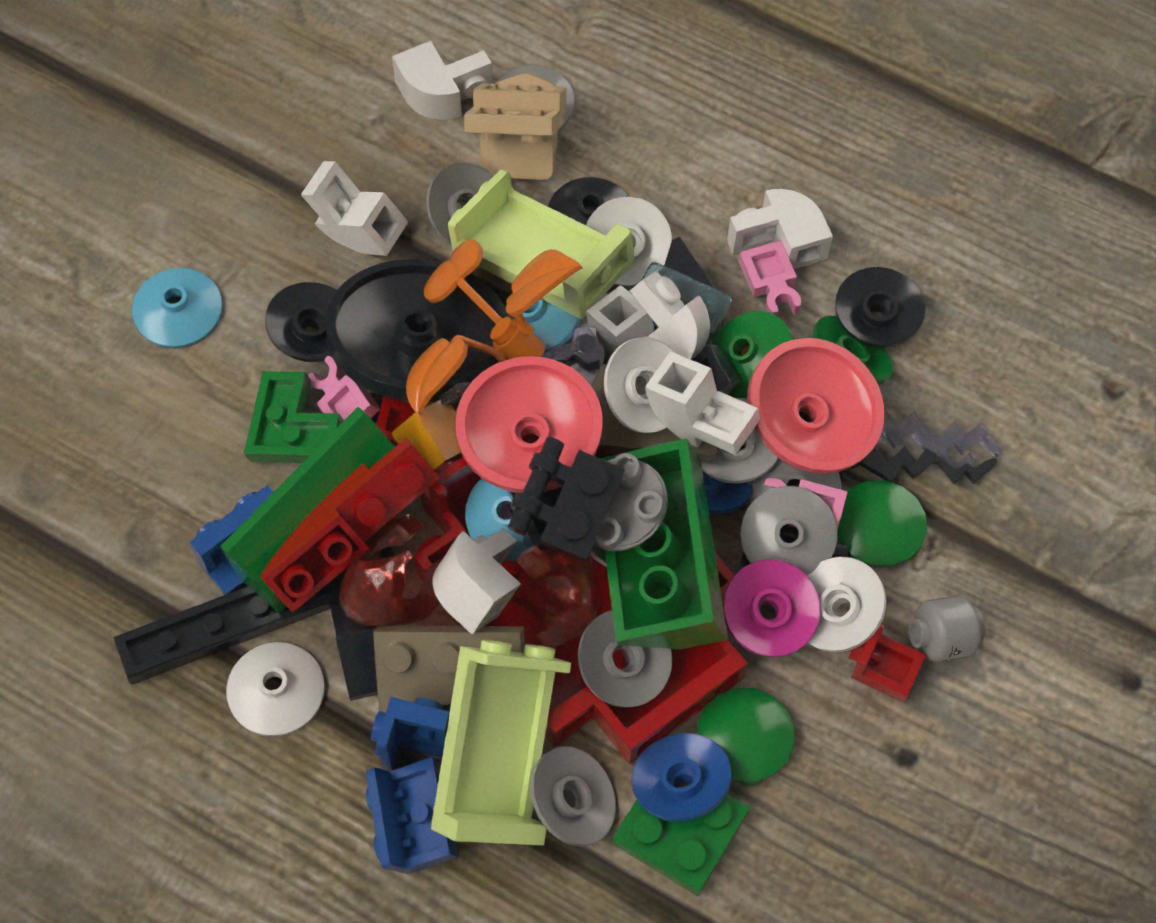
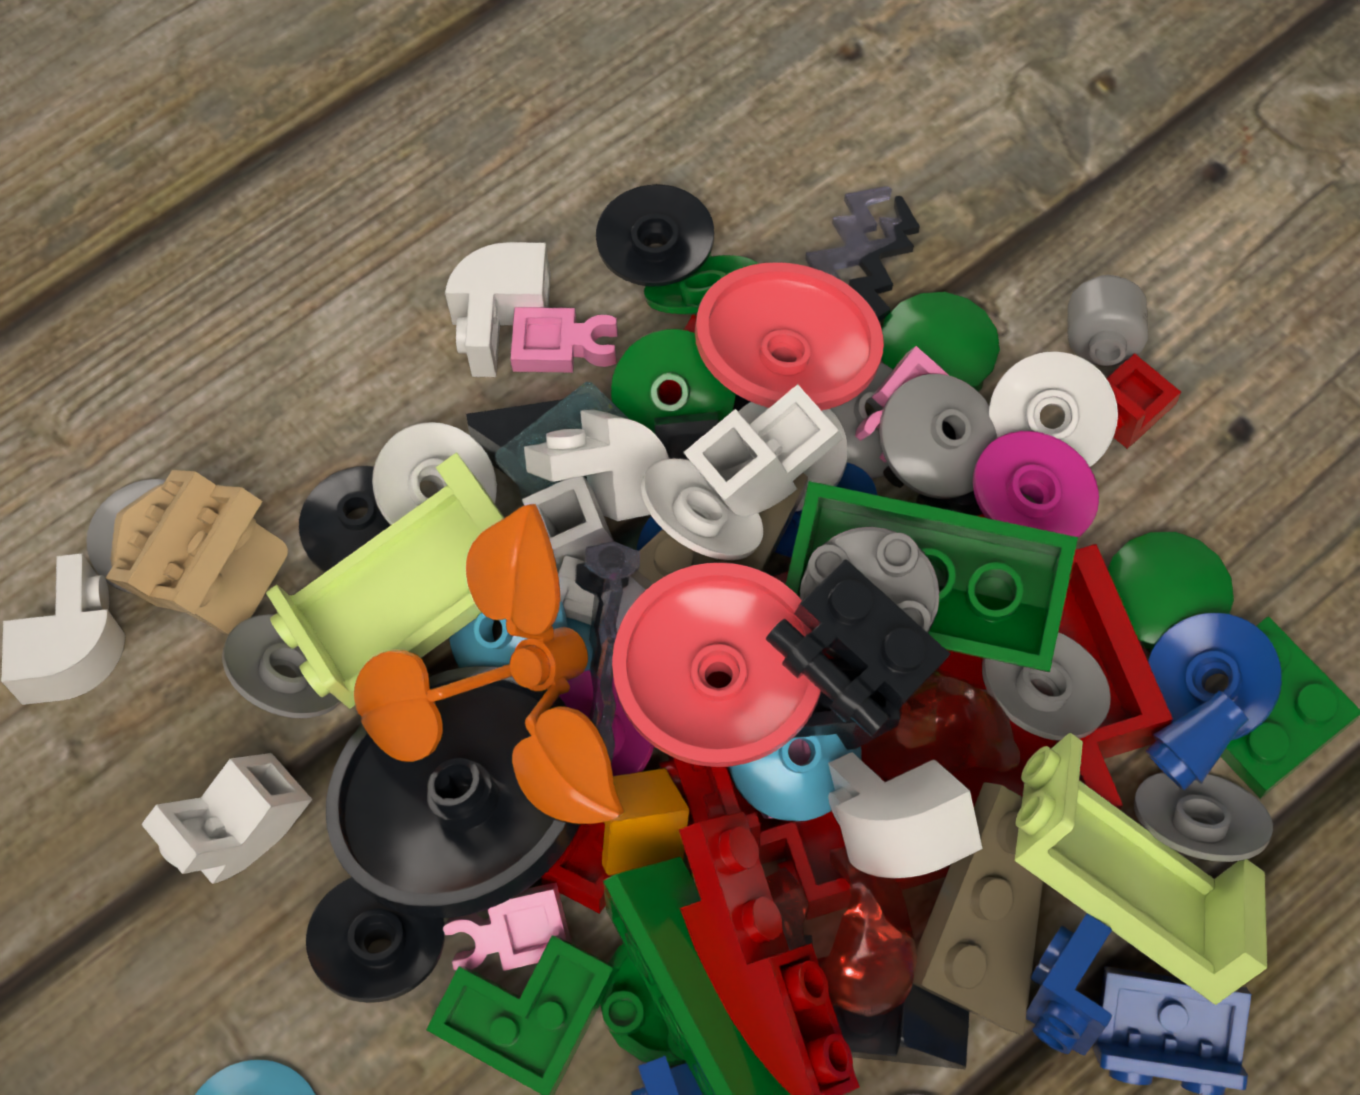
camera: 65 degrees left, 0 degrees up
none -> blue cone [1145,691,1249,790]

